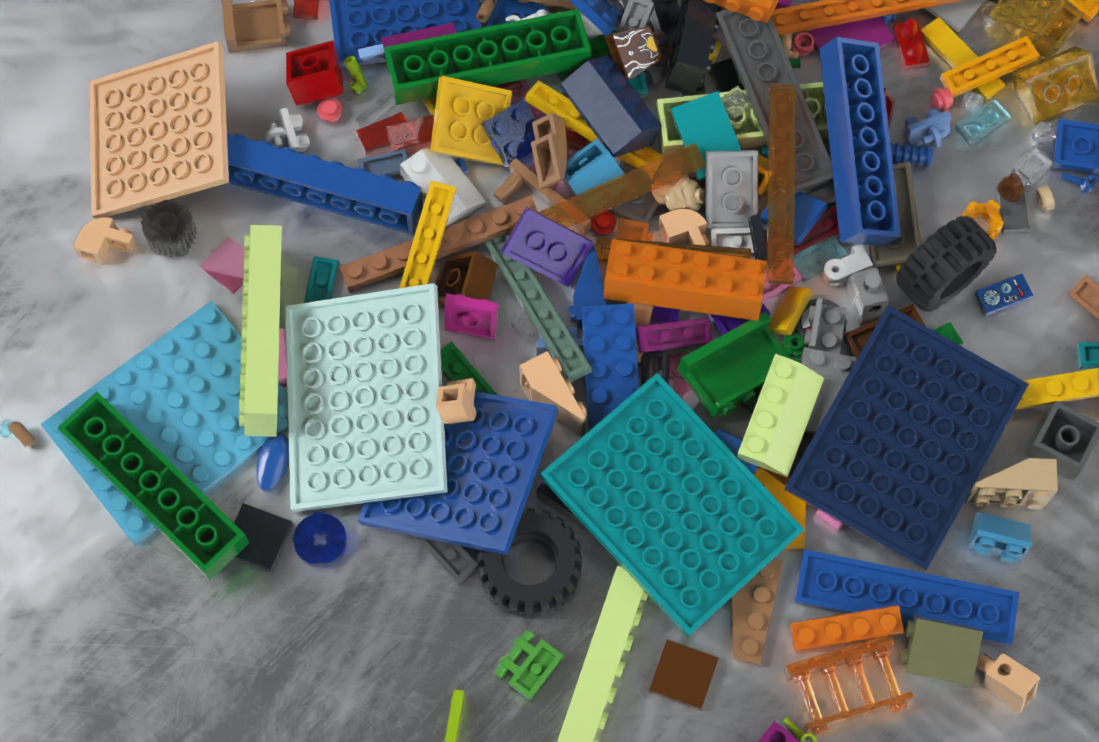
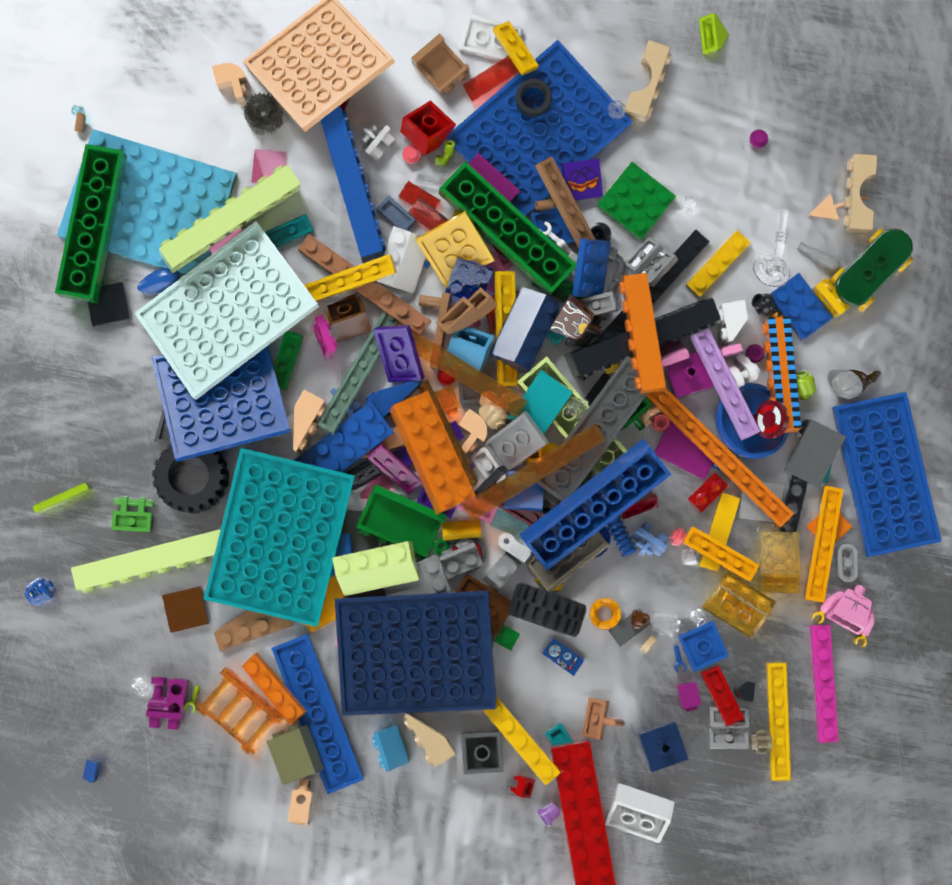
camera: 55 degrees right, 15 degrees up
clear blue plate [292,512,347,567] -> none
light blue tile [358,44,384,61] -> none
light nougat brick [436,378,477,424] -> none
clear light blue plate [955,99,1011,147] -> none

